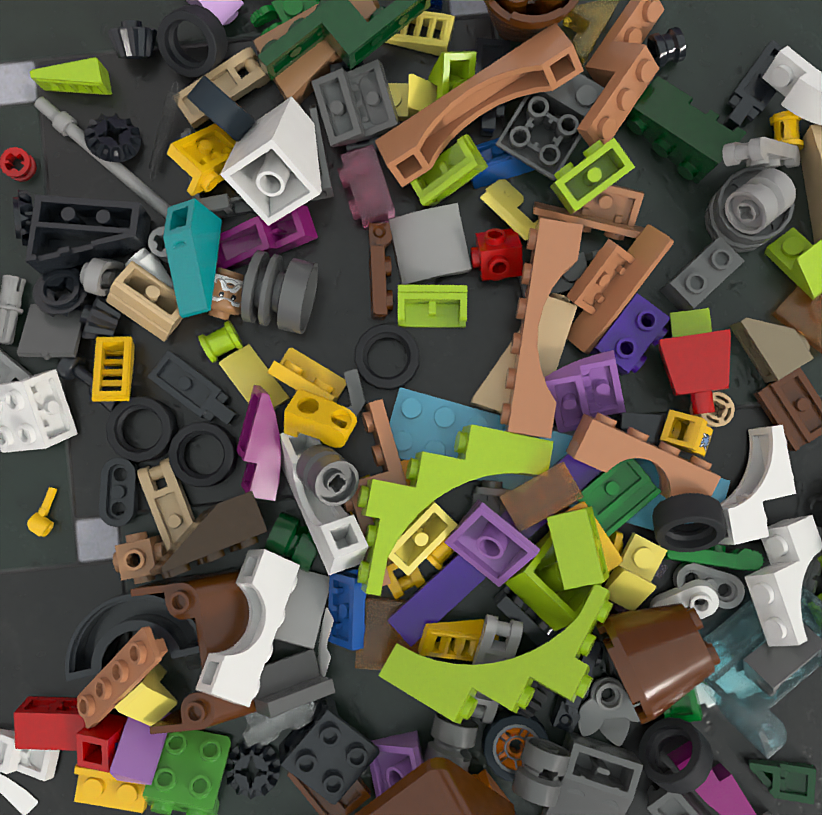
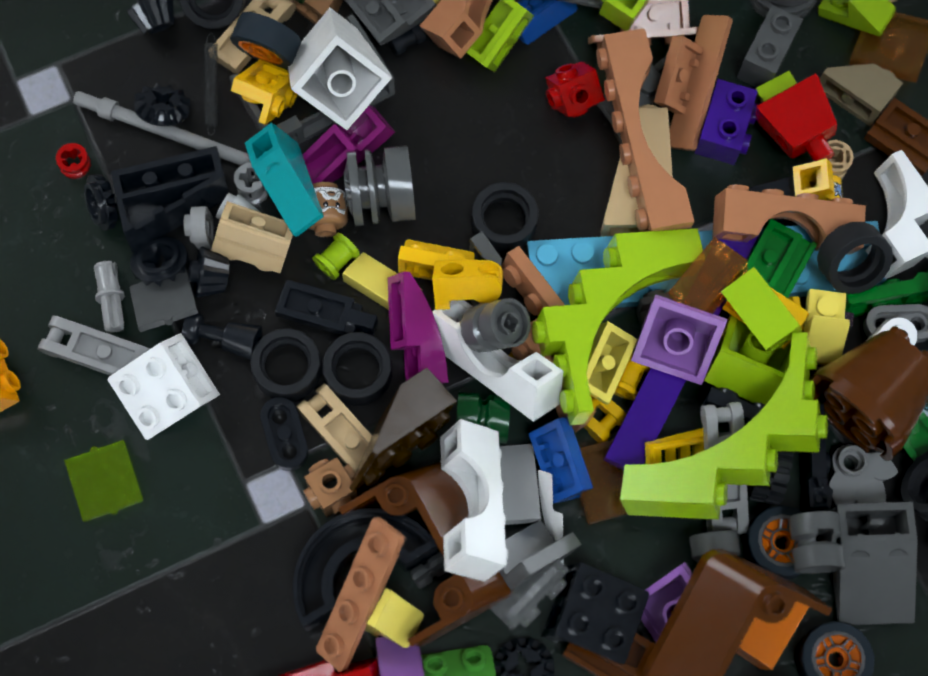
camera: 25 degrees left, 15 degrees down
yellow hand [27,487,57,537] -> none
lime slope [29,57,112,95] -> none
yellow slope [92,337,135,402] -> none
clear pink brick [337,145,395,230] -> none
reddish brown hinge [368,223,393,320] -> none
light grey slope [388,203,472,285] -> none
lime hinge [398,285,467,328] -> none
light yellow piece [480,179,539,241] -> none
medium lavender slope [545,350,626,433] -> none

